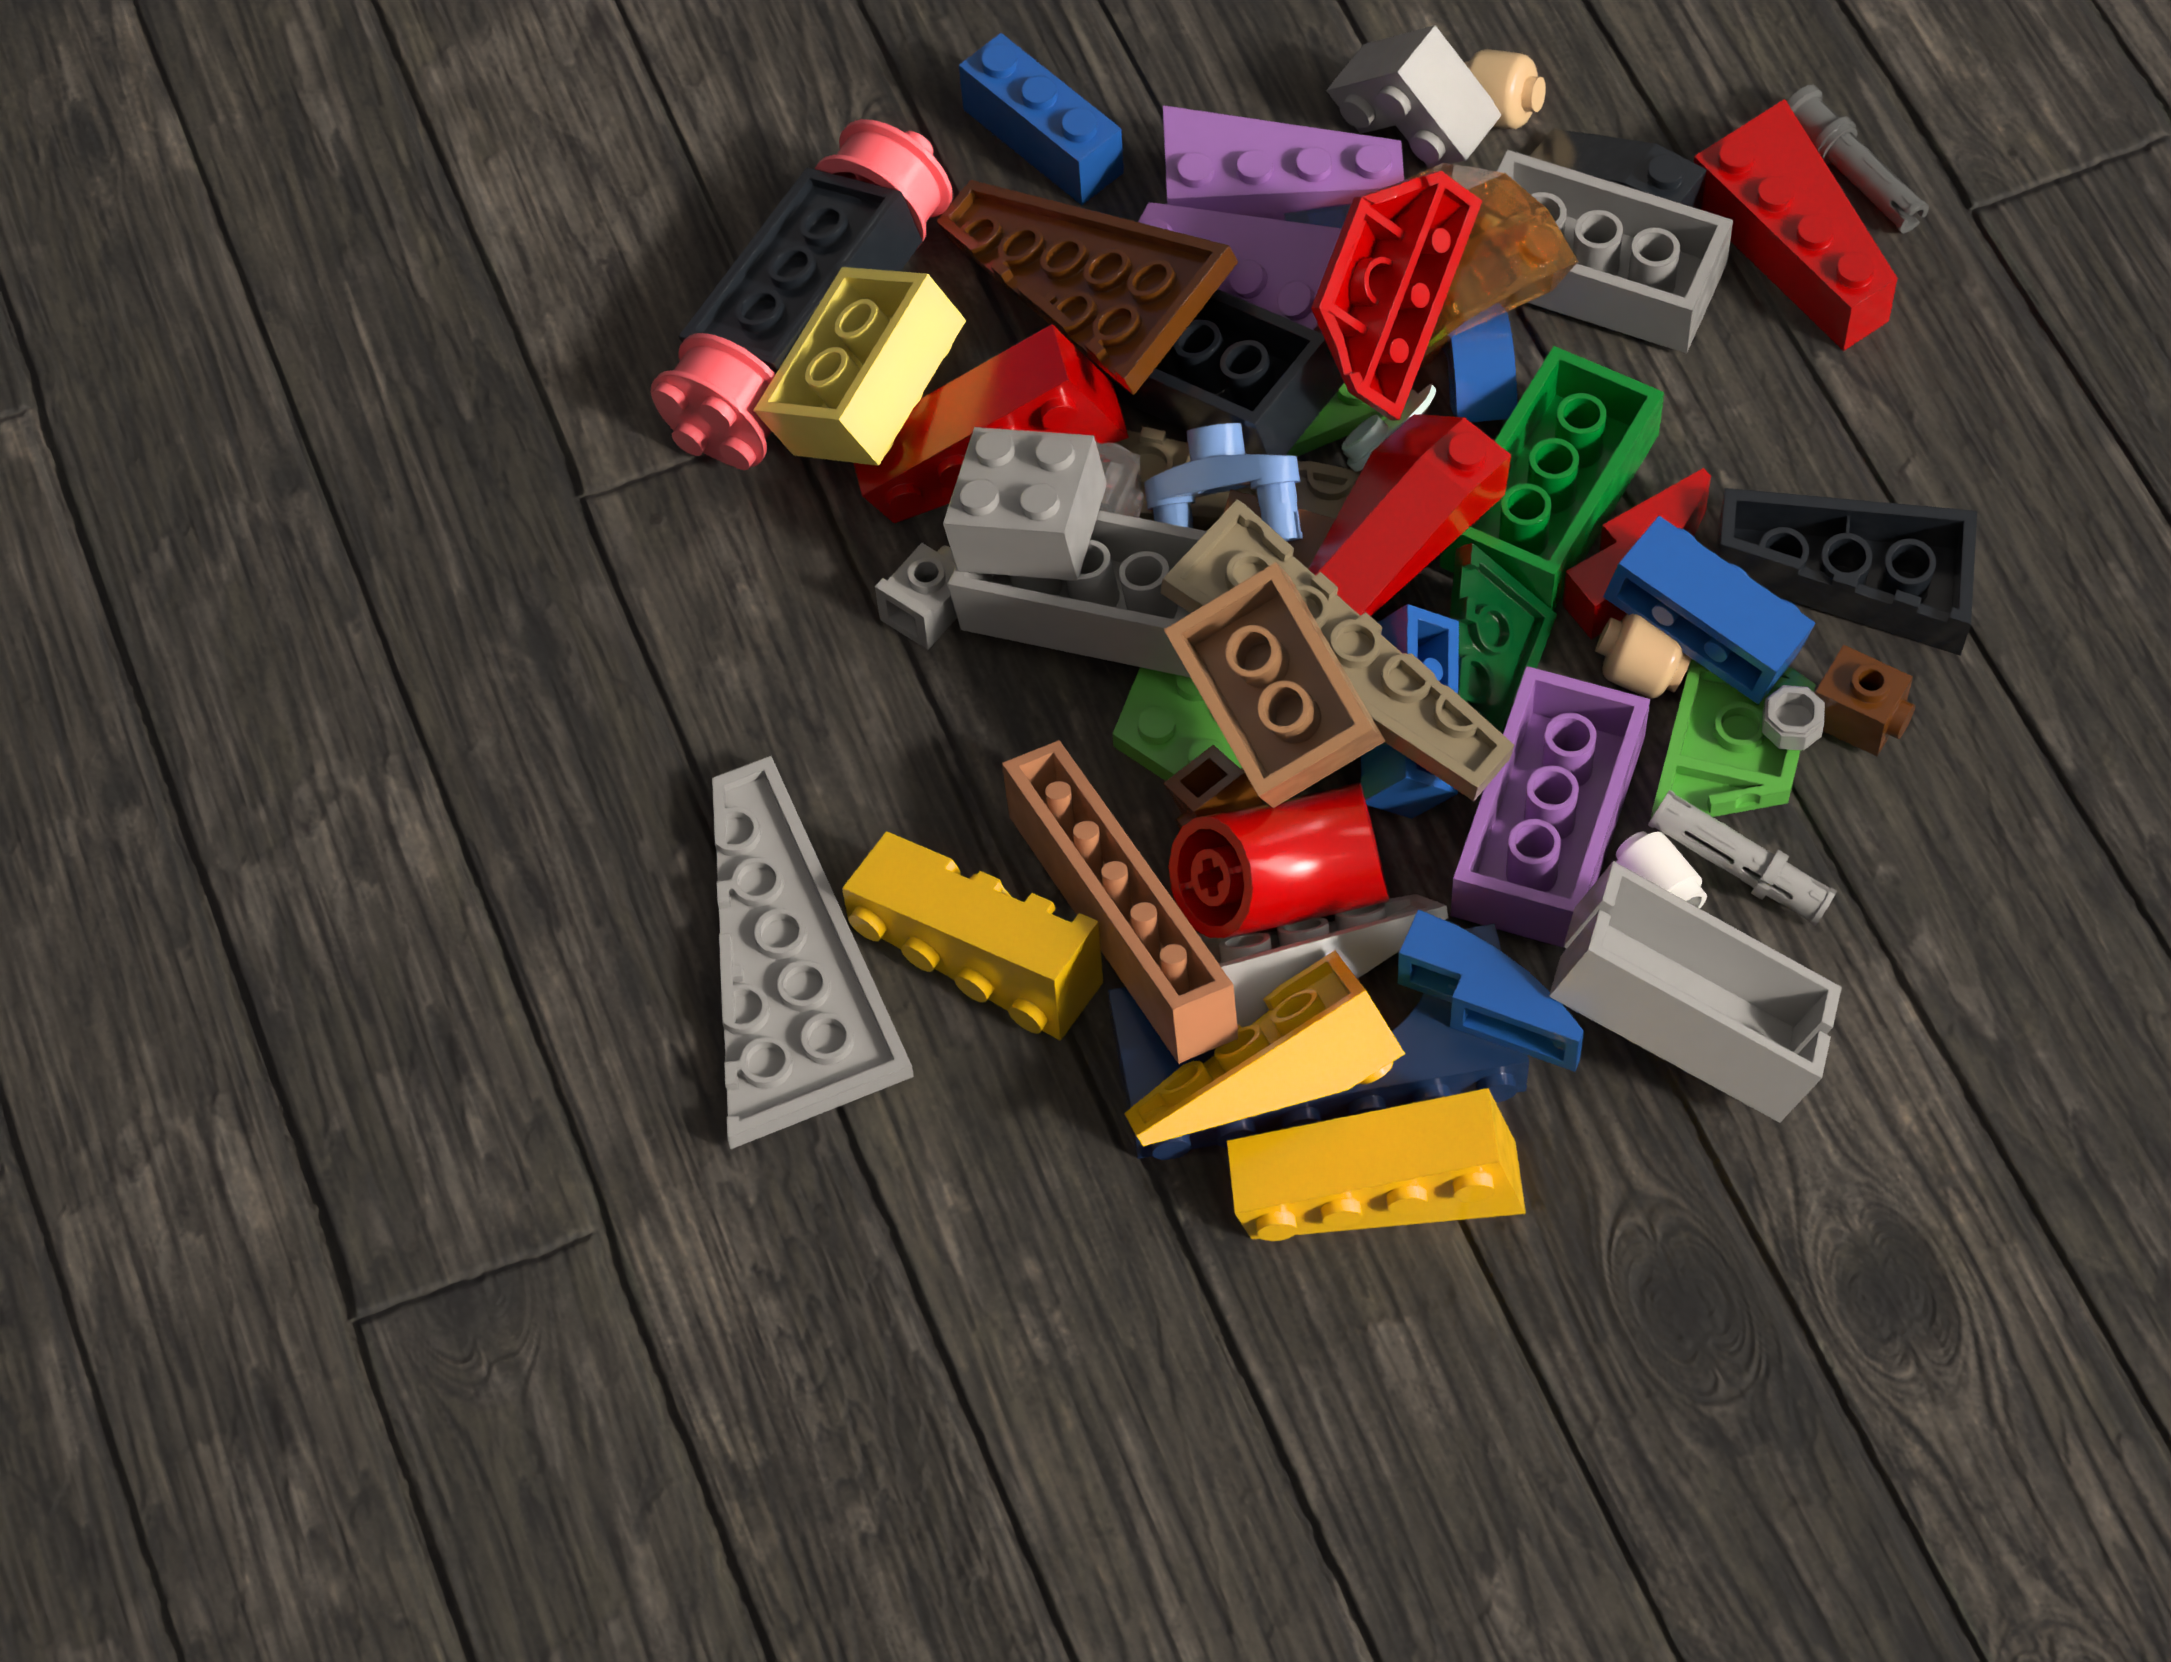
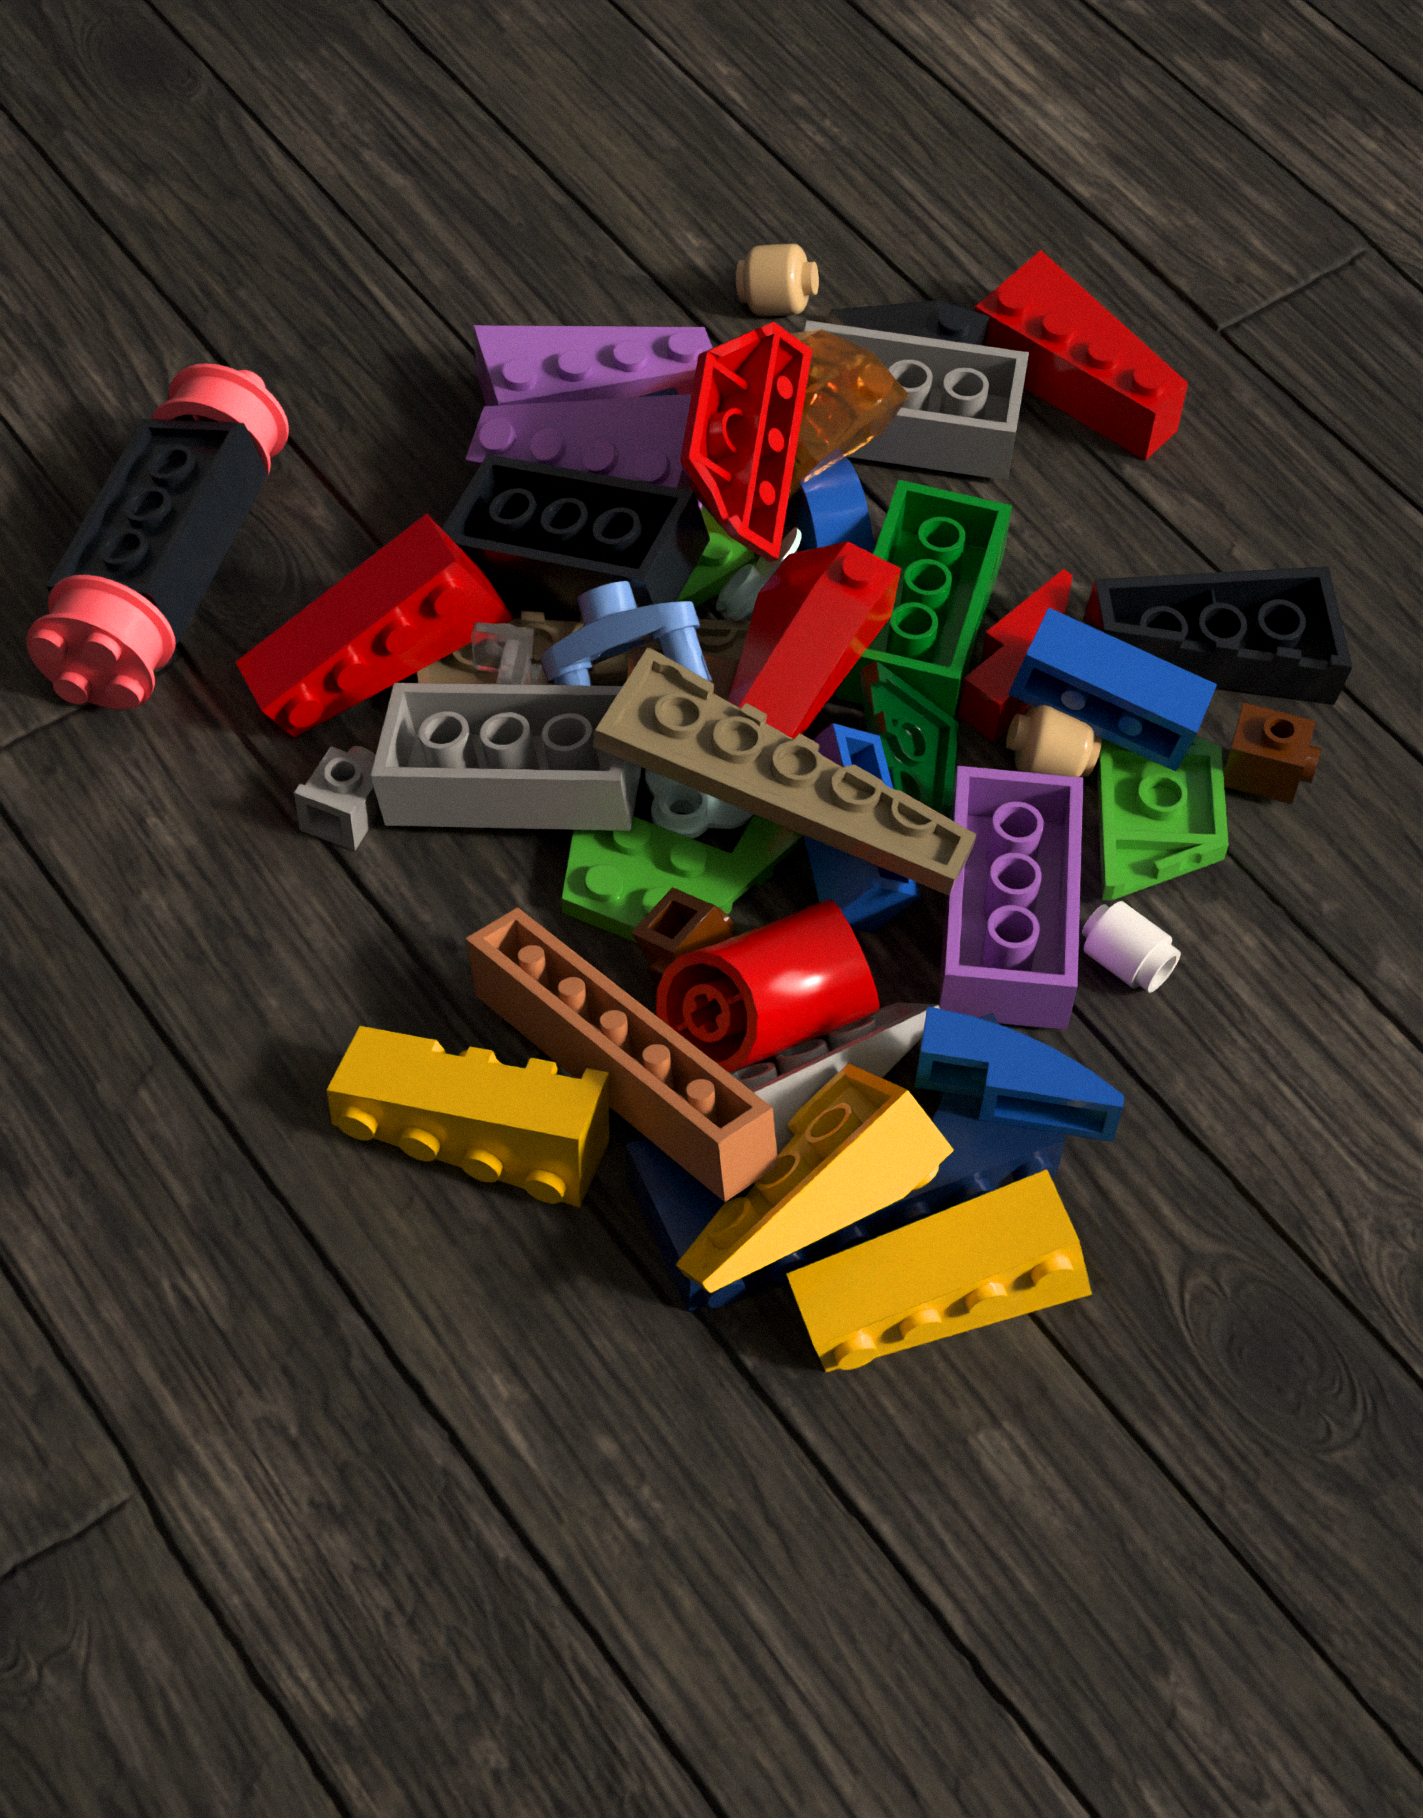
camera: 20 degrees left, 5 degrees down
light grey wing [712,756,914,1149] -> none
light yellow brick [754,267,966,466] -> none
reddish brown wing [937,180,1238,395] -> none
light grey brick [943,427,1107,581] -> none
blue brick [959,33,1124,205] -> none
medium nougat brick [1164,562,1385,808] -> none
light grey brick [1326,25,1501,169] -> none
light grey piece [1549,861,1842,1123] -> none
light grey pin [1648,790,1837,926] -> none
light grey tile [1762,685,1825,750] -> none
dark grey pin [1787,84,1929,234] -> none

